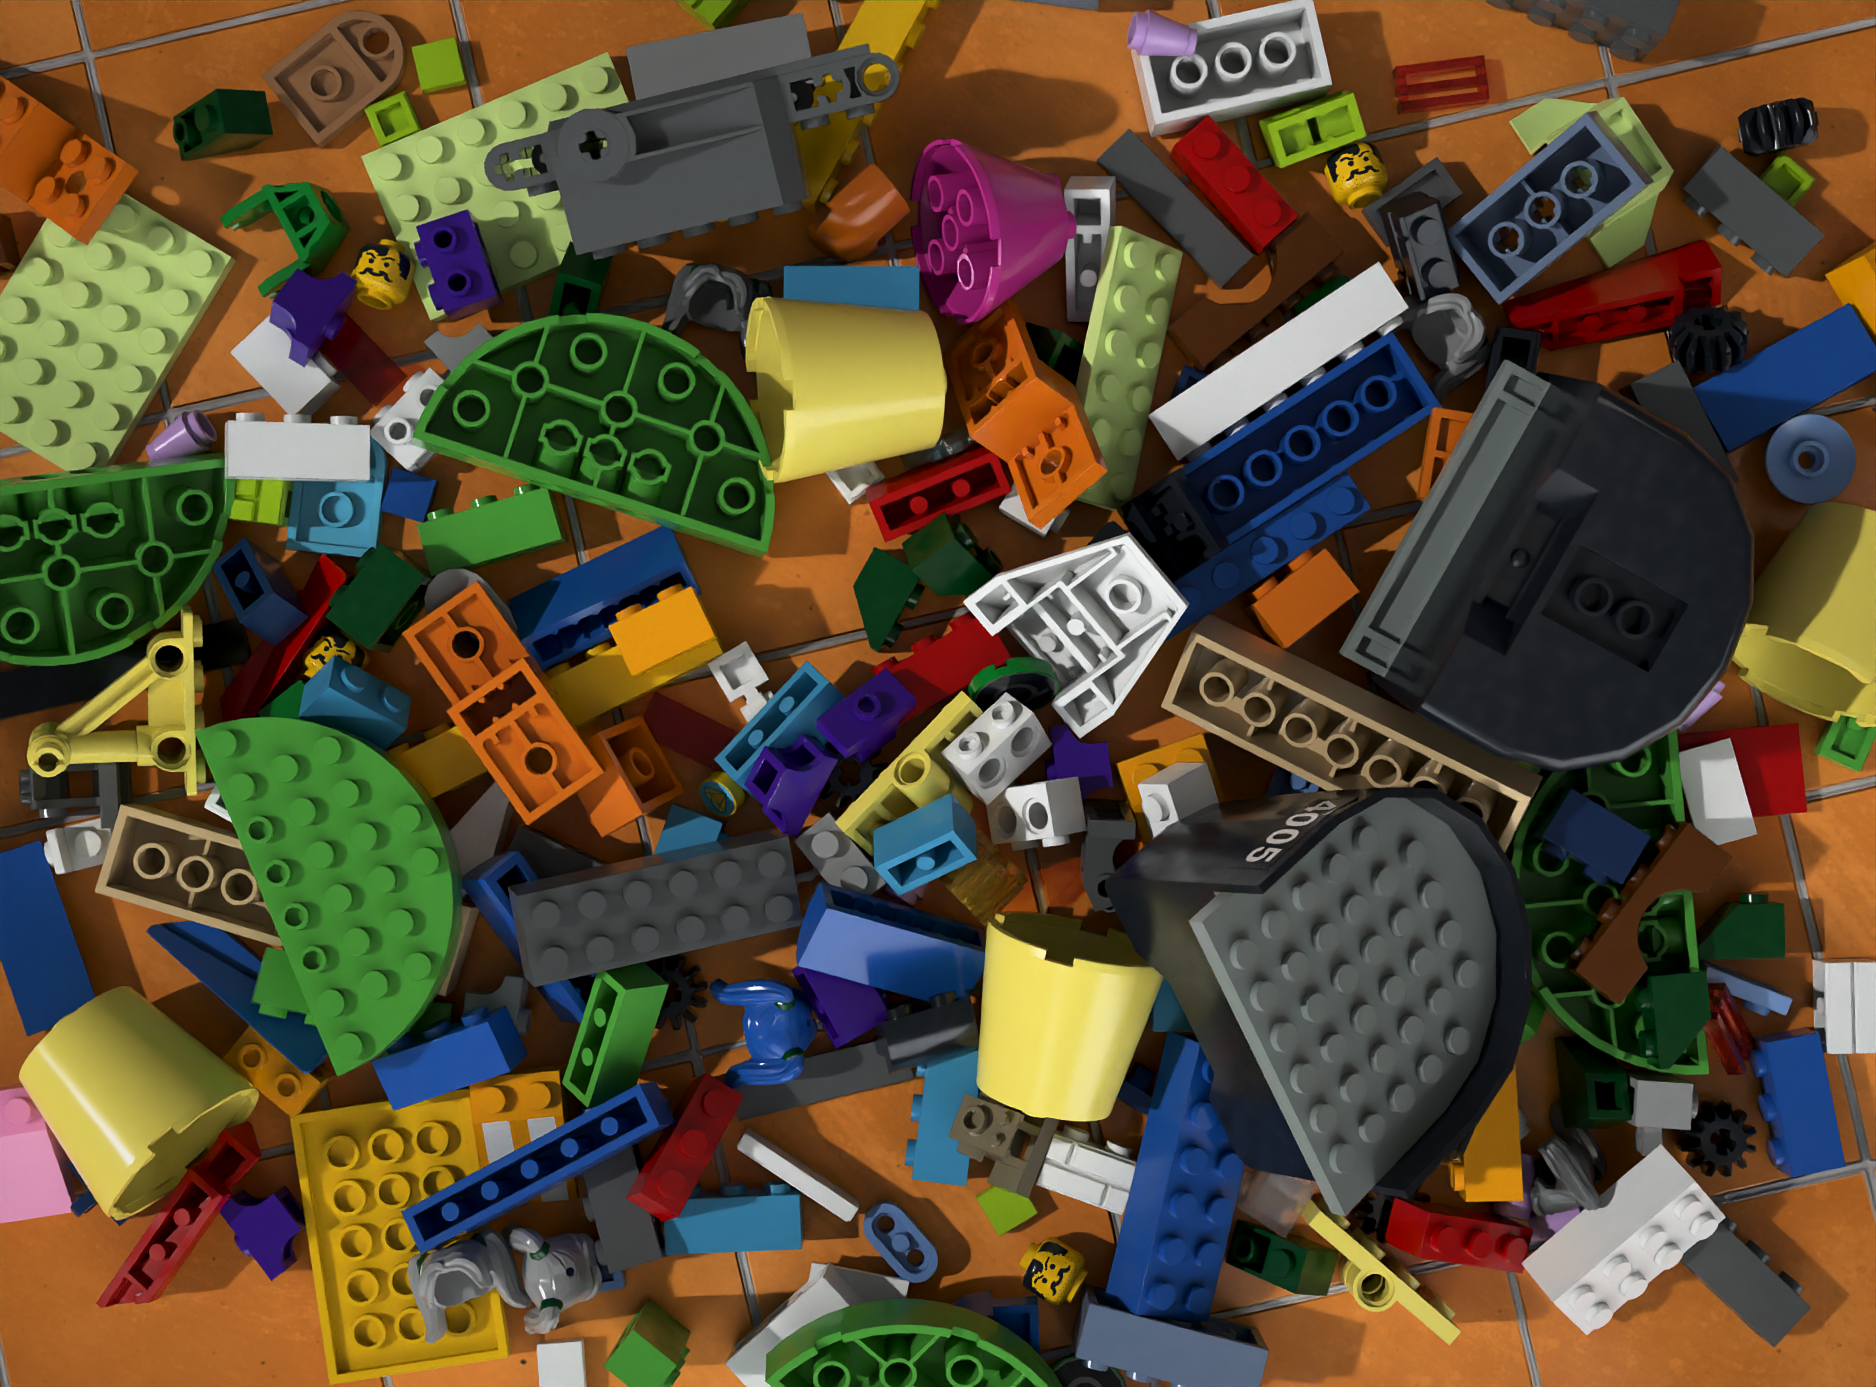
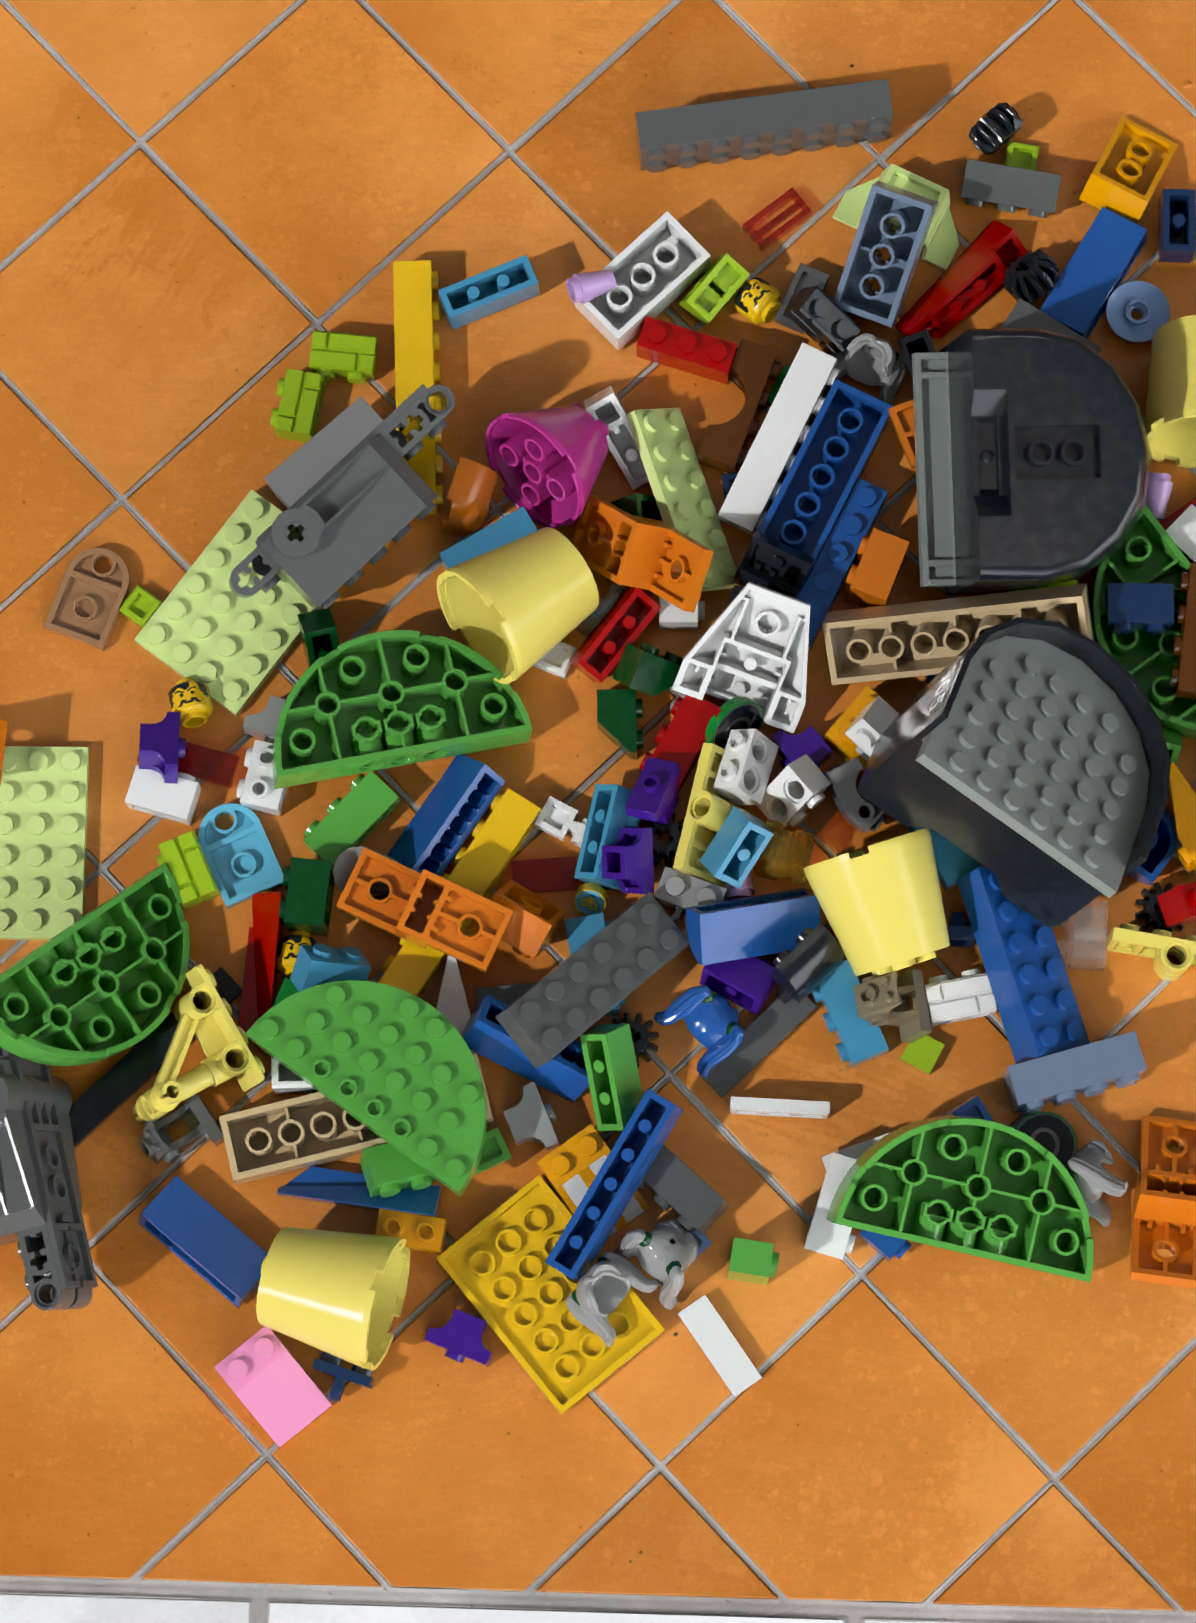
camera: 25 degrees left, 10 degrees down
white bracket [44,818,114,875] -> none
red wedge [96,1121,261,1308] -> none
lavender cone [146,410,217,460] -> none
dark green slope [173,89,273,161] -> none
dark blue brick [212,537,309,647] -> none
green piece [220,182,350,299] -> none
white brick [225,413,370,483] -> none
blue brick [372,1005,527,1111] -> none
blue tile [381,467,439,523] -> none
lime tile [411,37,468,94] -> none
dark purple brick [414,209,504,320] -> none
light orange brick [608,583,719,677] -> none
red brick [625,1073,744,1222] -> none
dark grey hair [661,263,773,361] -> none
dark azure brick [664,1180,804,1255] -> none
medium blue plate [863,1200,938,1283] -> none
yellow head [1018,1237,1089,1306] -> none
dark grey tile [1096,129,1254,290] -> none
dark green slope [1226,1220,1339,1296] -> none

